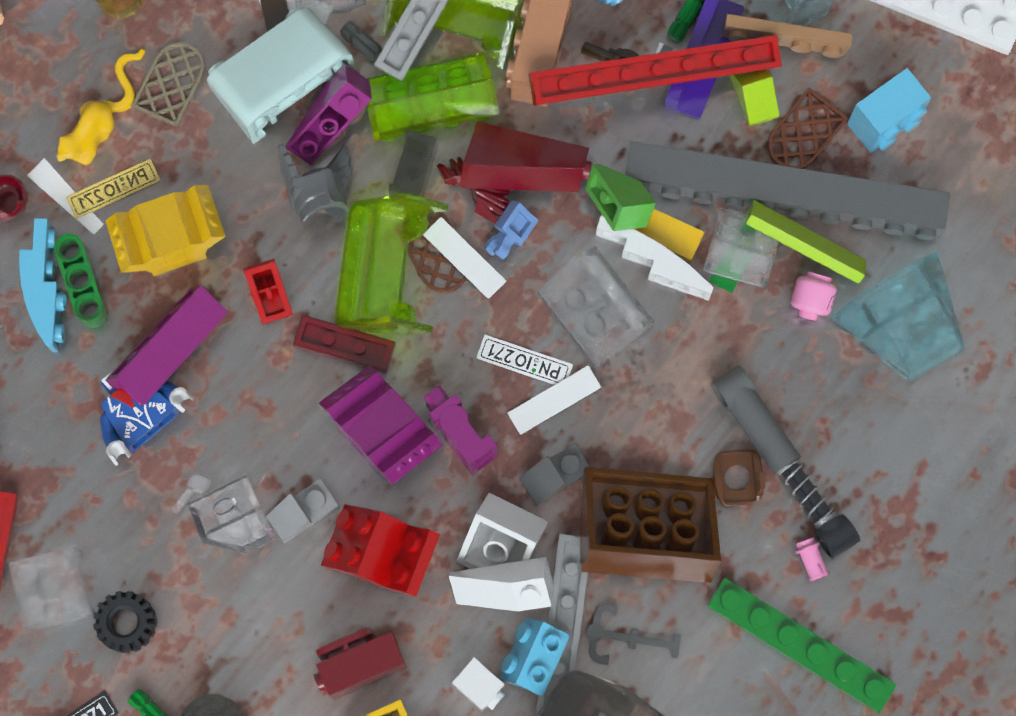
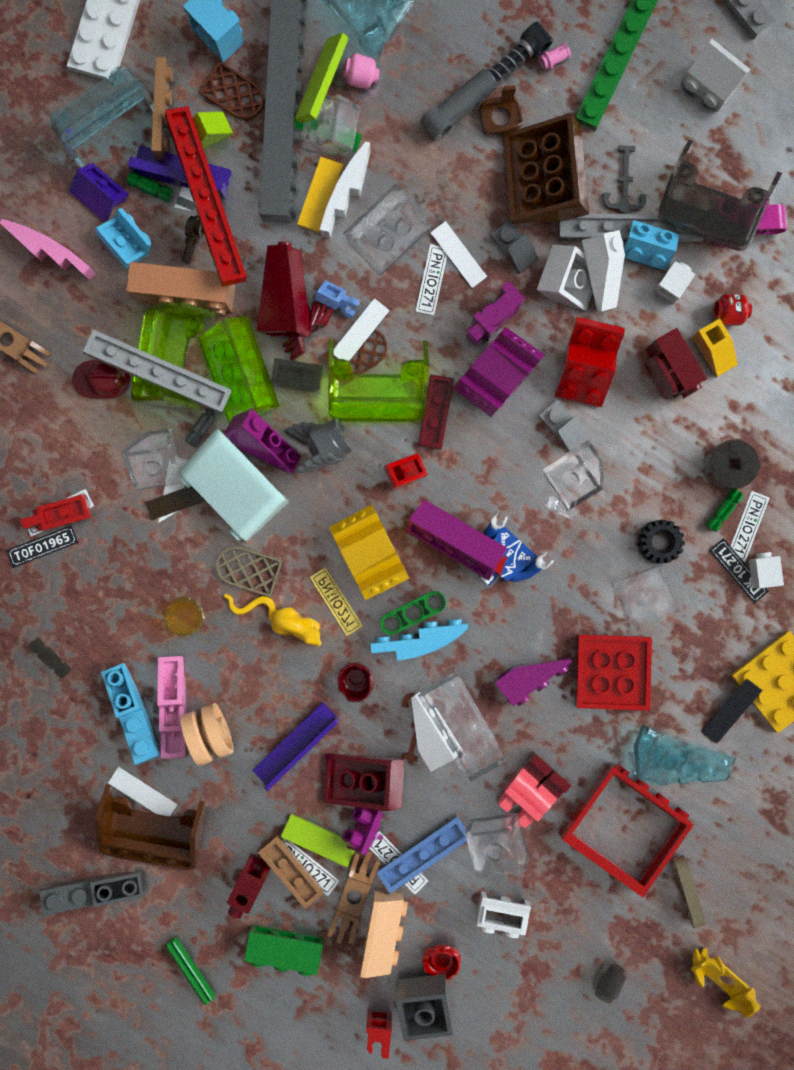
camera: 100 degrees left, 10 degrees up
white sticker [27,158,104,234] -> none
bright green slope [585,164,656,231] -> none

